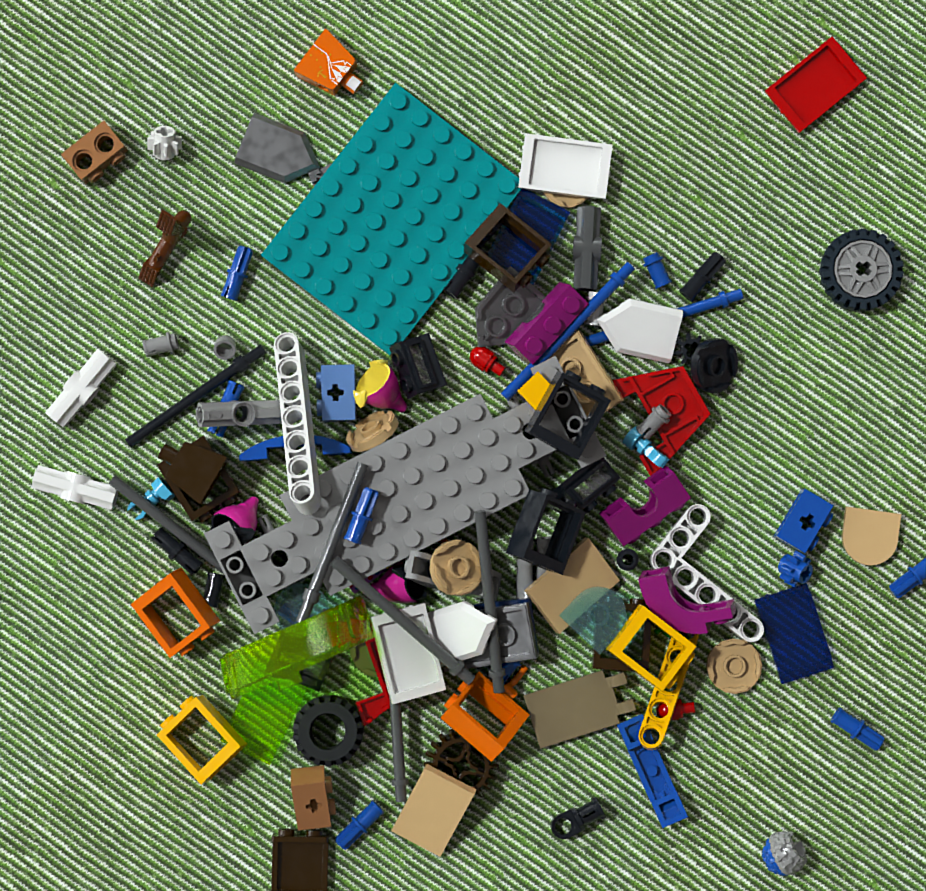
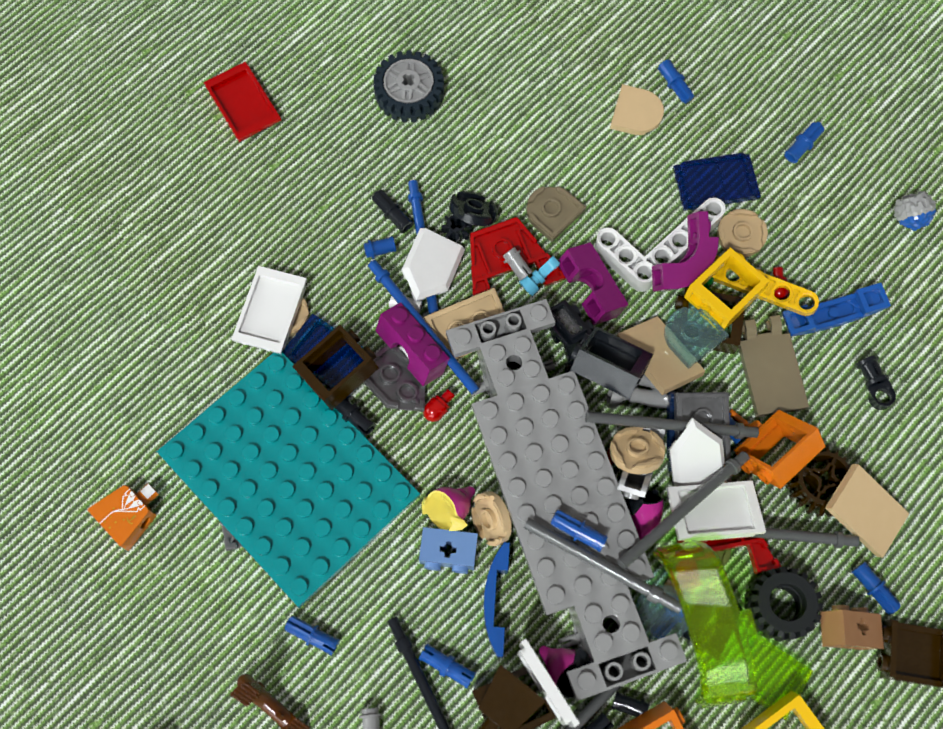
camera: 80 degrees left, 15 degrees down
white gear [147,126,182,160] -> none
light grey piece [196,400,281,427] -> none
light grey hinge [214,335,236,360] -> none
flat silver tile [234,113,320,183] -> none
white beam [274,332,321,515] -> none
black window [389,333,447,399] -> none
yellow tile [517,372,550,410] -> none
black window [524,370,611,460] -> none
dark grey piece [572,206,602,291] -> none
black pin [616,549,639,571] -> none
blue brick [773,488,834,553] -> none
blue gear [778,550,813,587] -> none
none -> white piece [517,639,580,727]
none -> dark tan tile [526,186,586,243]

